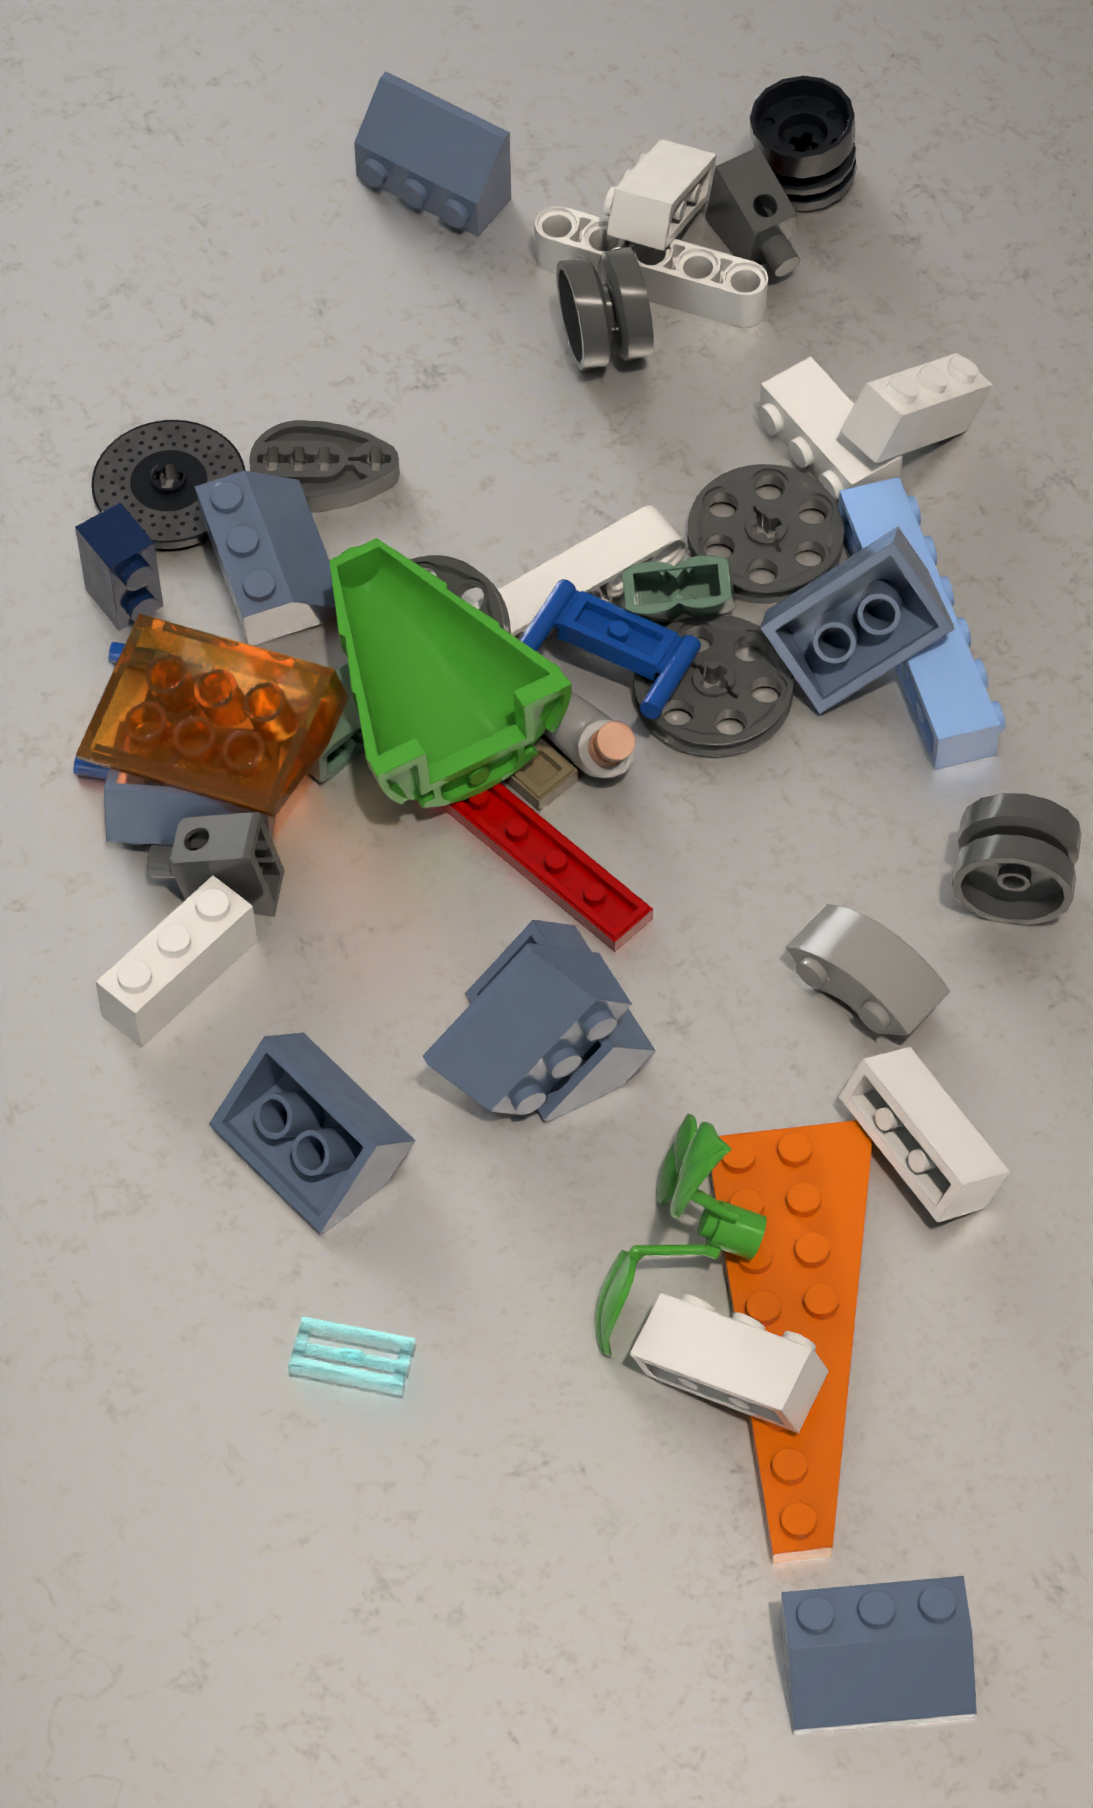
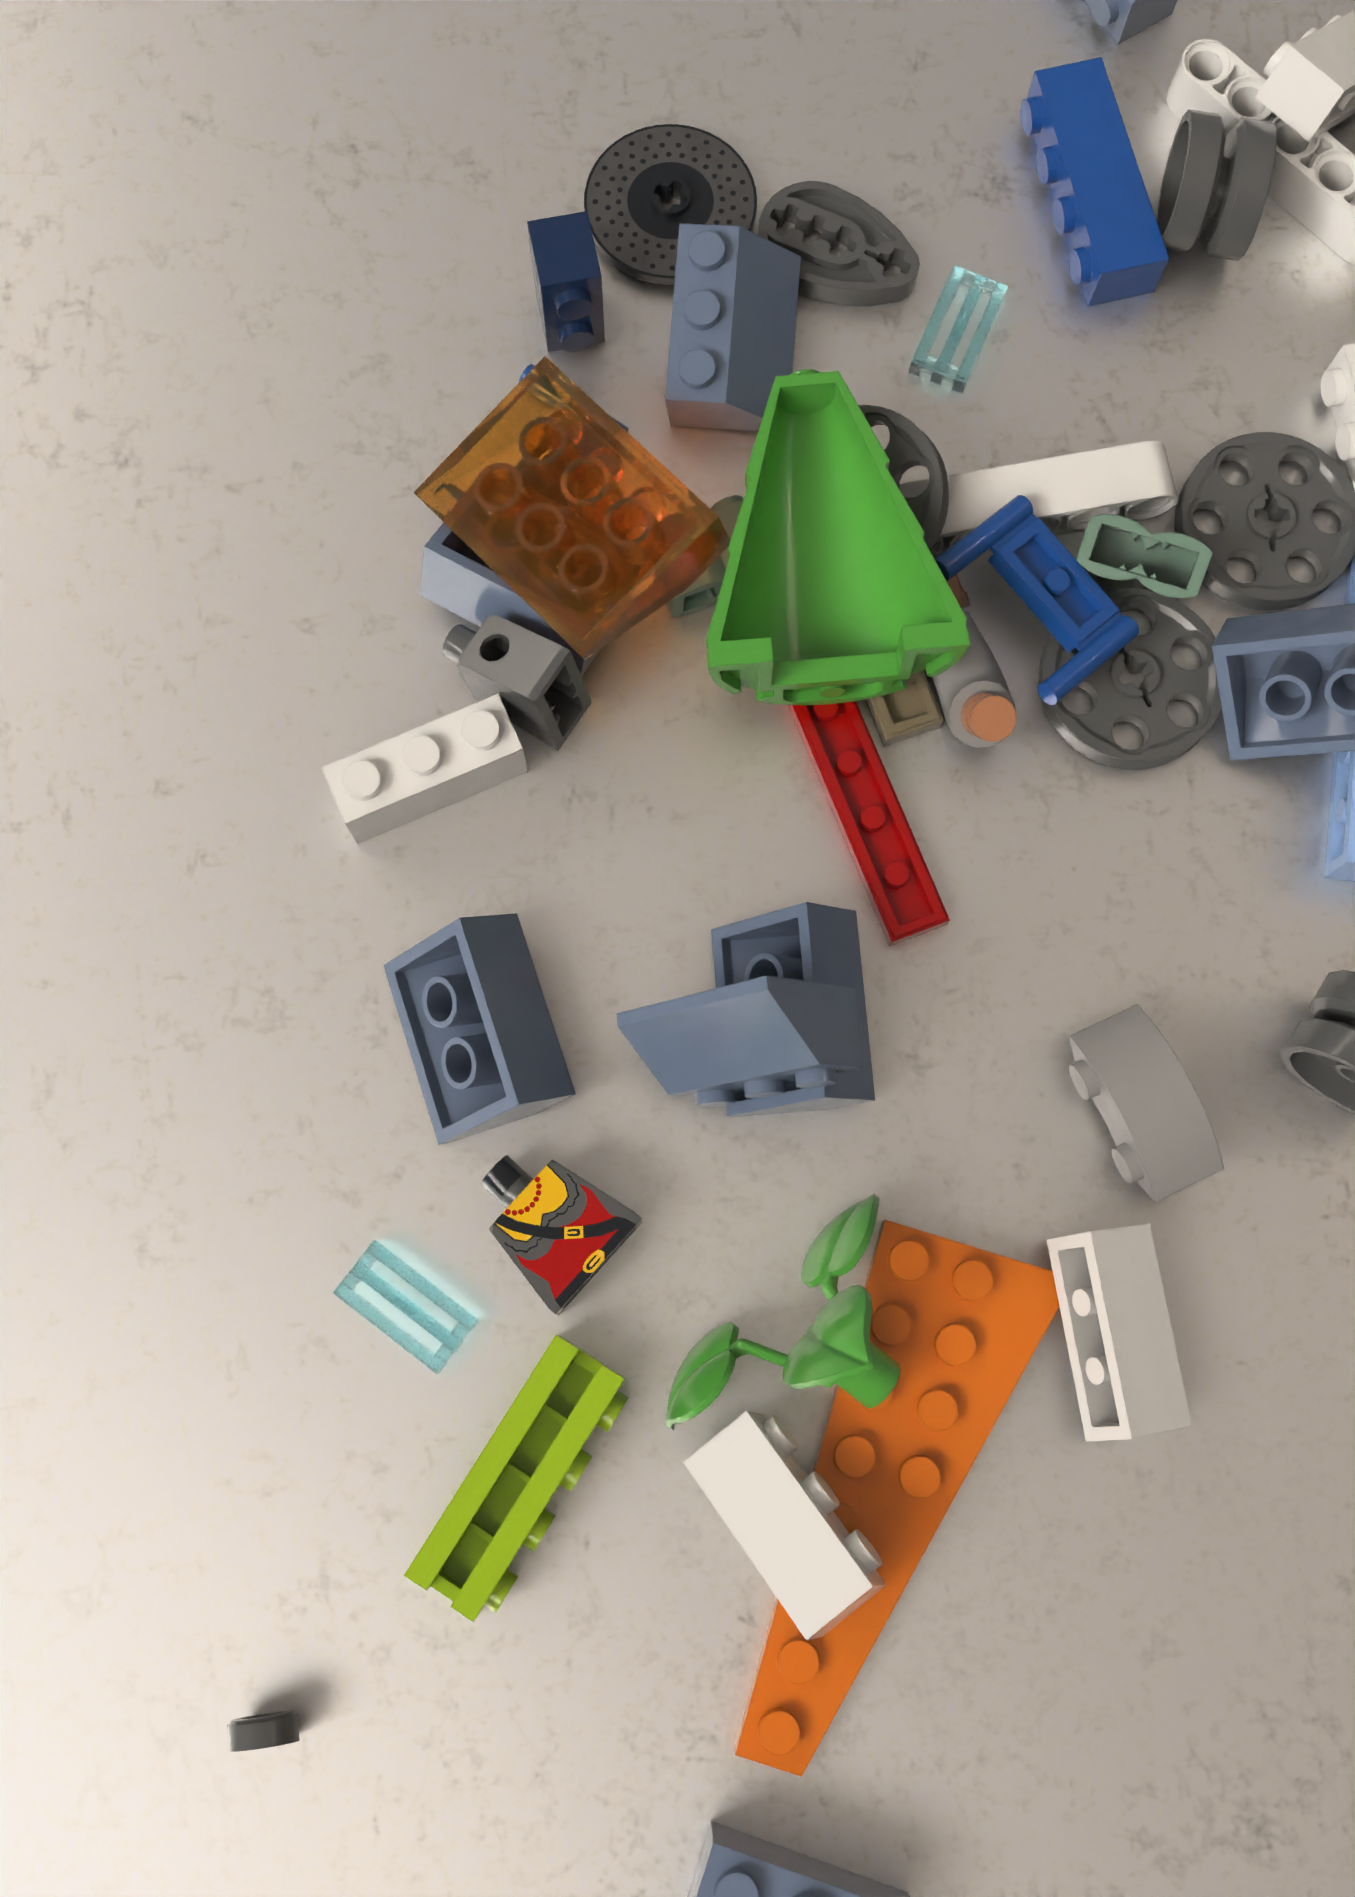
camera: 20 degrees right, 20 degrees up
none -> dark grey tile [227,1710,300,1752]
none -> lime brick [404,1335,629,1622]
none -> torso [481,1155,642,1315]
none -> clear light blue tile [908,265,1008,394]
none -> blue brick [1020,57,1169,307]

